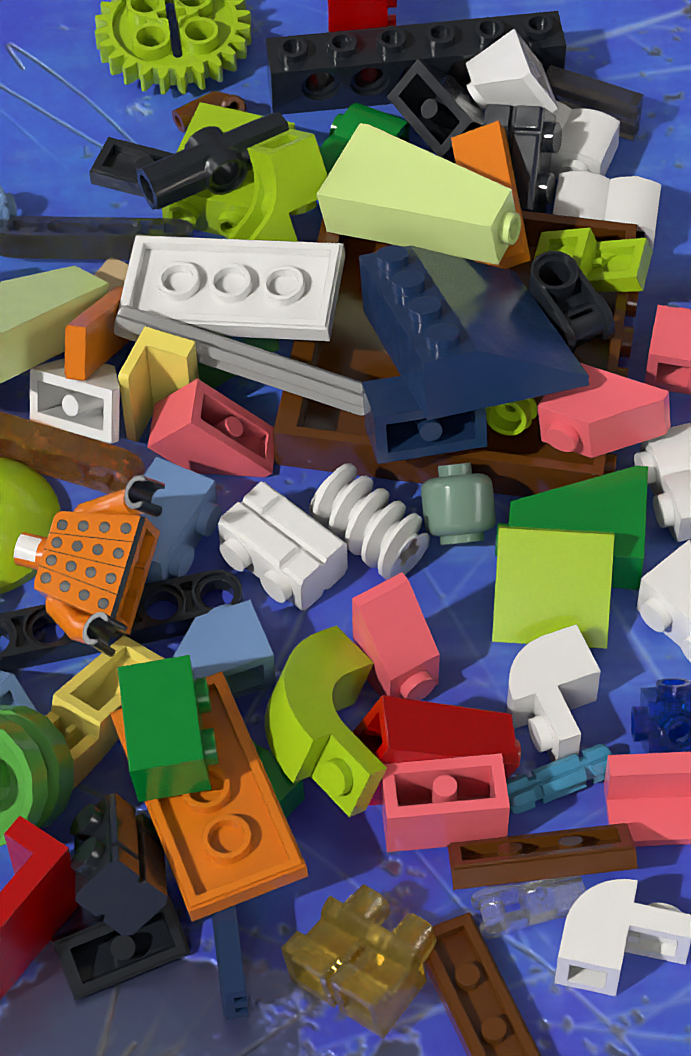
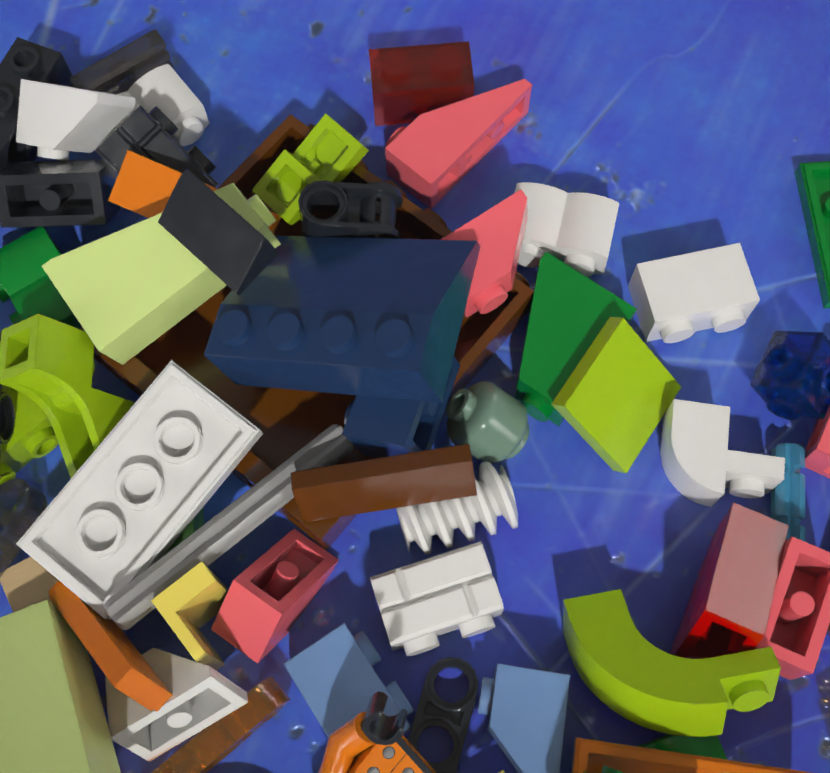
camera: 60 degrees left, 15 degrees up
coral slope [352,572,440,700] -> none
white brick [553,170,661,254] -> none
none -> black slope [158,169,279,296]
none -> reddish brown tile [291,444,477,523]

